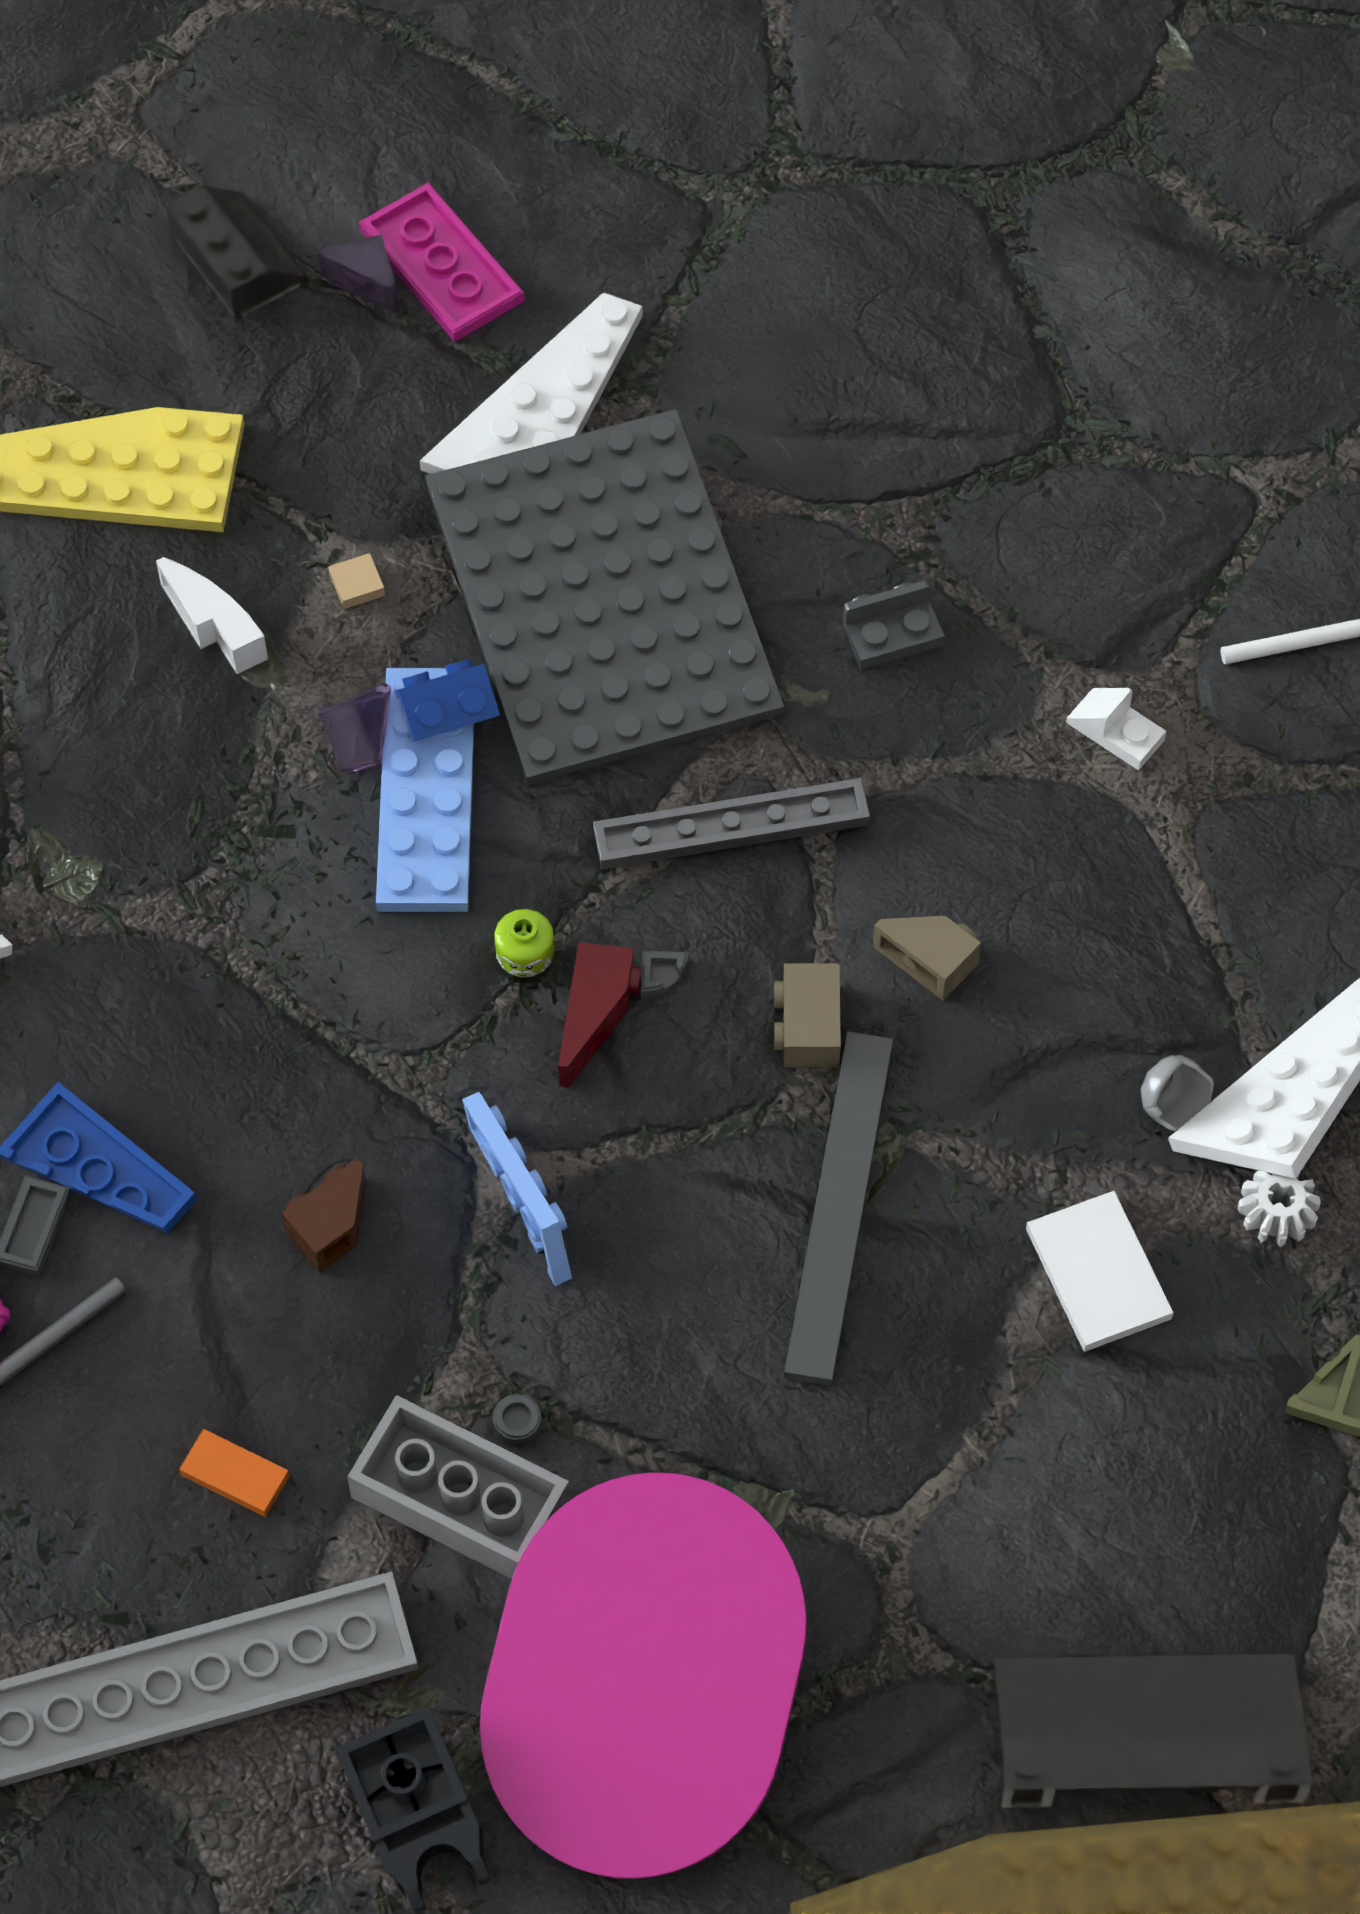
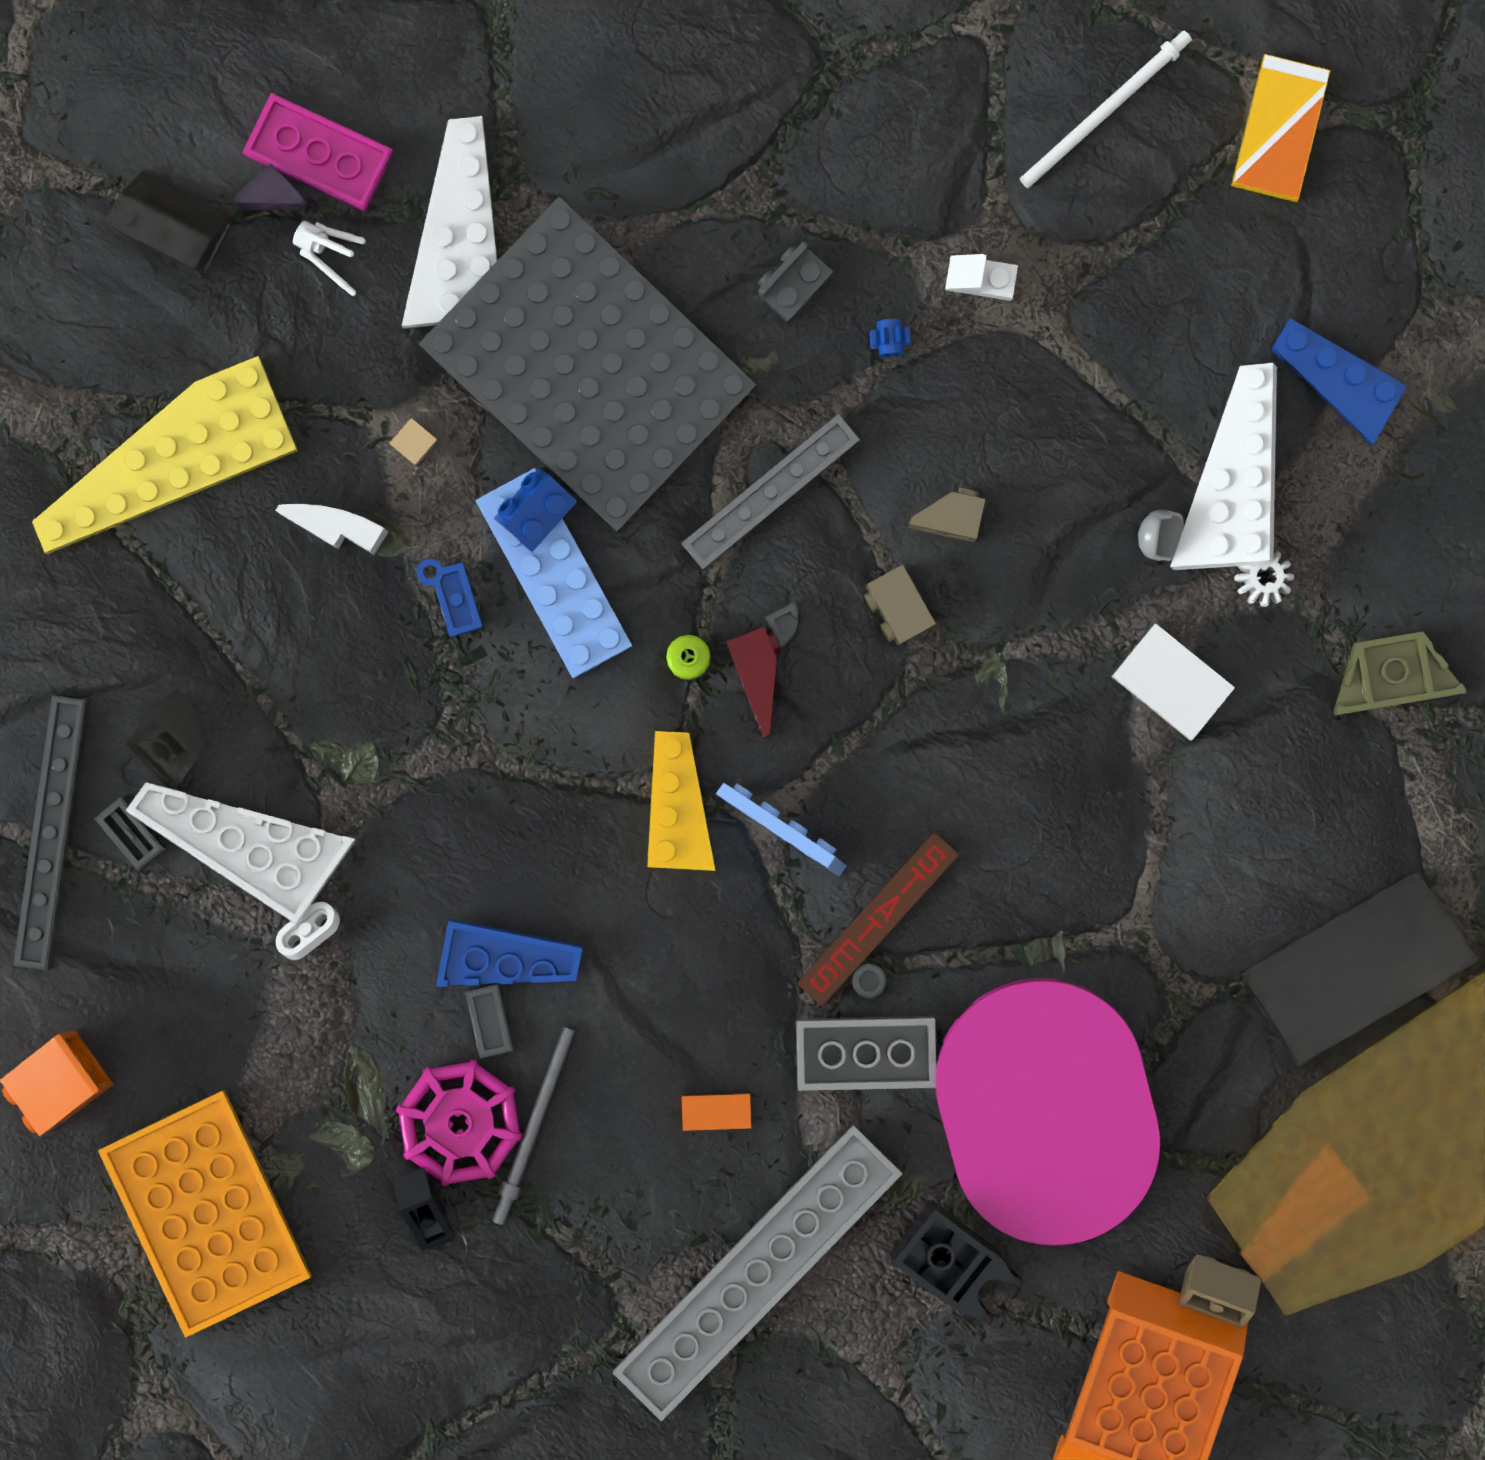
camera: 30 degrees left, 25 degrees up
reddish brown slope [281,1158,367,1273] -> none
clear purple slope [318,683,391,774] -> none
dark grey tile [784,1031,893,1387] -> none
none -> white plant [293,220,366,296]
none -> blue hinge [416,559,483,638]
none -> yellow wing [647,731,716,871]
none -> reddish brown tile [797,832,959,1006]
none -> blue gear [870,319,911,357]

